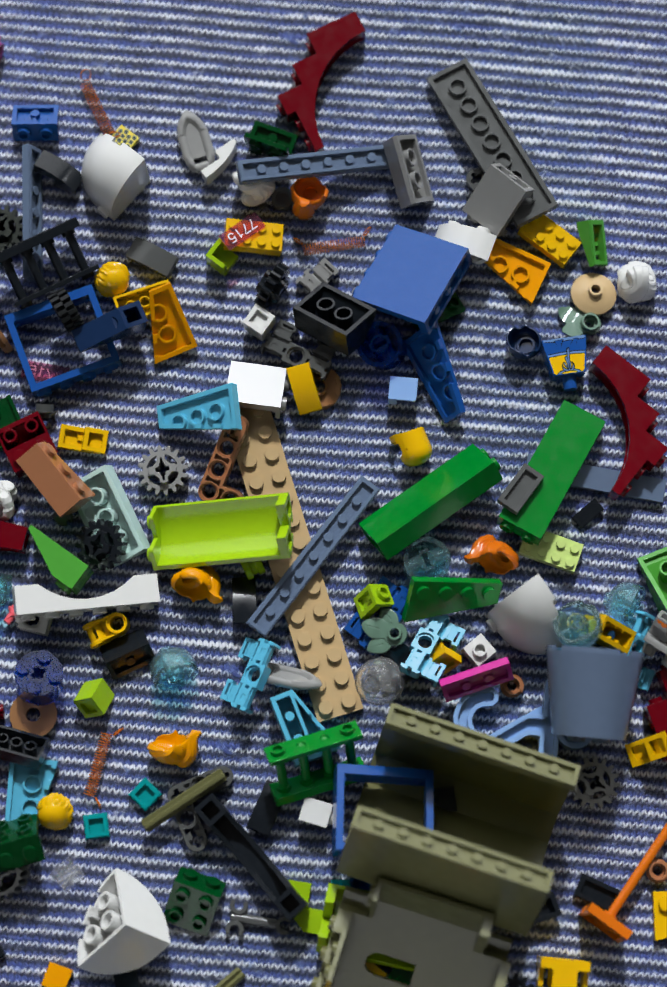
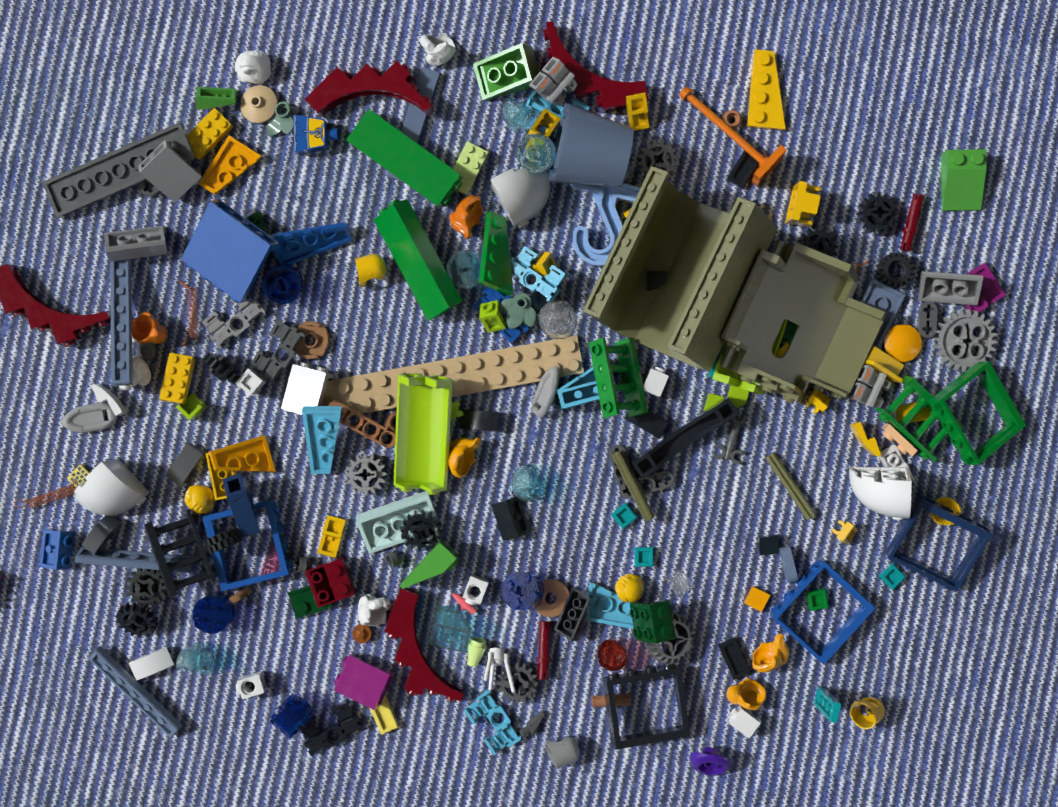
camera: 80 degrees left, 10 degrees up
white arch [12,573,160,622] -> none
nougat wedge [16,441,96,517] -> none
lime panel [73,678,115,718] -> none
white brick [77,868,171,975] -> none
yellow piece [82,612,130,649] -> none
orange piece [84,728,124,809] -> none
light orange hair [147,730,202,768] -> none
dark green bracket [164,867,226,936] -> none
clear pink sticker [218,212,266,251] -> none
medium azure piece [220,637,281,714] -> none
dark green bracket [244,120,298,157] -> none
sand blue tile [246,476,380,638] -> none
yellow slope [286,362,322,416] -> none
black slope [293,282,377,356] -> none
blue window [332,763,434,858] -> none
light blue panel [388,376,418,405] -> none
white brick [435,220,497,265] -> none
dark pink plate [439,657,514,702] -> none
white brick [461,633,497,667] -> none
dark grey tile [497,463,544,516] -> none
nougat plate [500,674,524,698] -> none
dark blue hair [506,324,542,360] -> none
black piece [572,498,604,529] -> none

